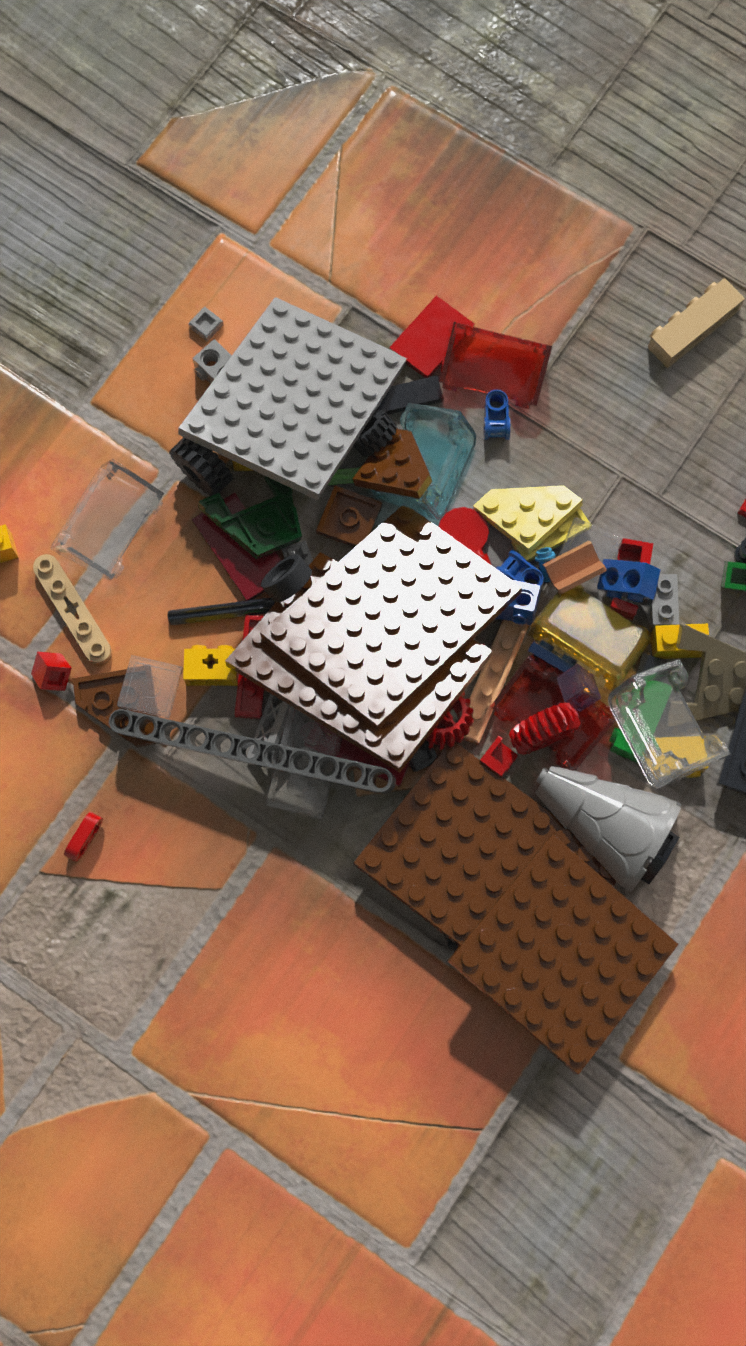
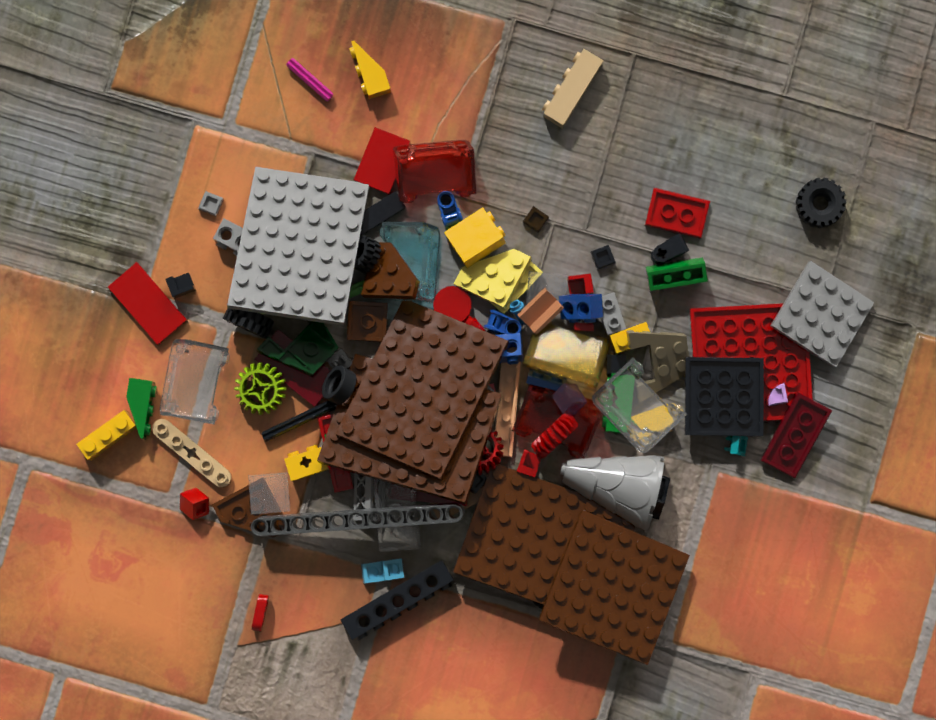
camera: 15 degrees left, 10 degrees up
none -> red tile [108,262,187,345]
none -> green slope [126,378,157,440]
none -> black panel [166,273,196,299]
none -> lime gear [234,362,287,415]
none -> dark pink axle [286,58,333,102]
none -> black brick [340,560,454,641]
none -> yellow slope [349,41,391,99]
none -> medium azure slope [361,558,404,584]
none -> yellow brick [444,207,506,268]
none -> dark brown tile [523,206,549,233]
none -> black tile [590,245,616,270]

